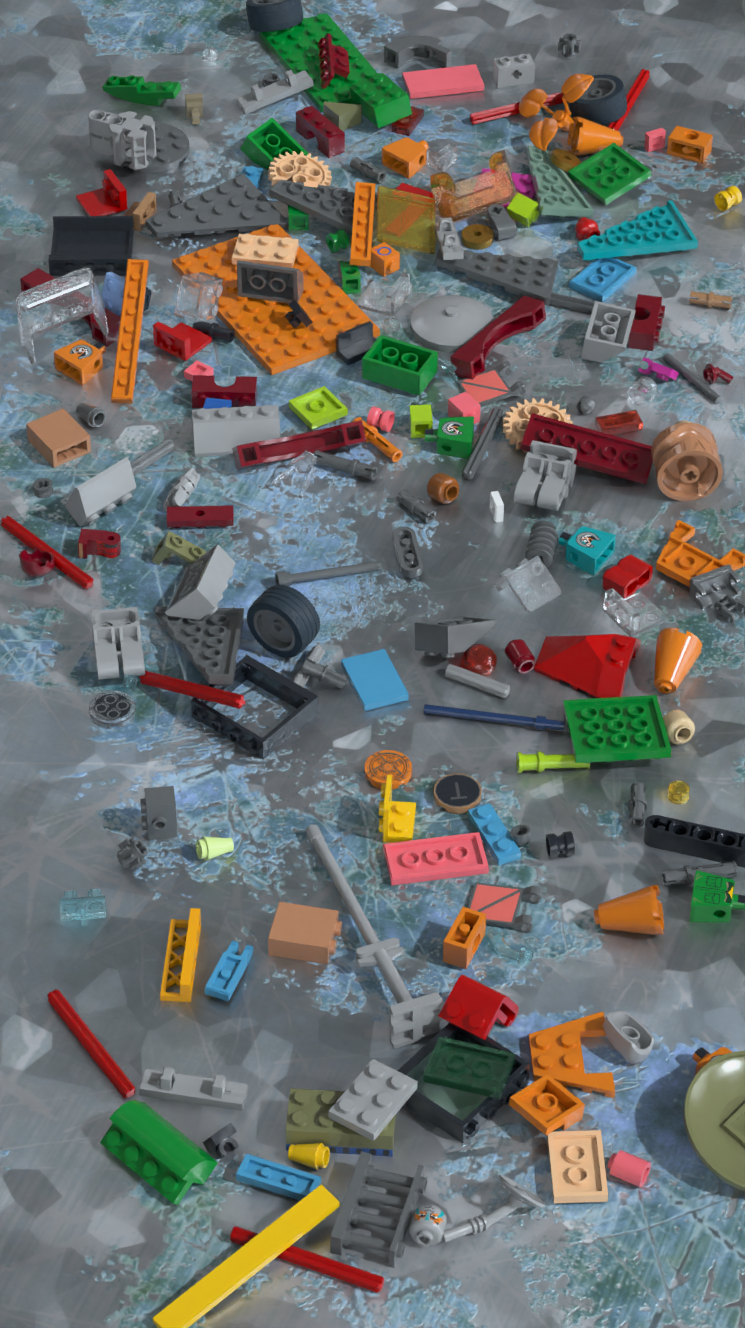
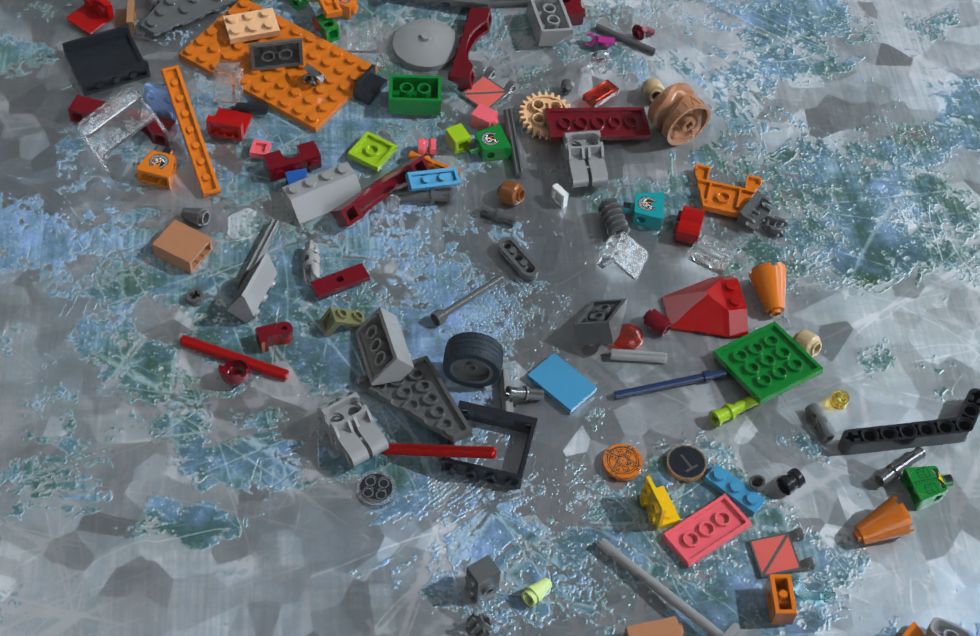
camera: 30 degrees left, 10 degrees up
none -> dark azure plate [405,167,461,192]

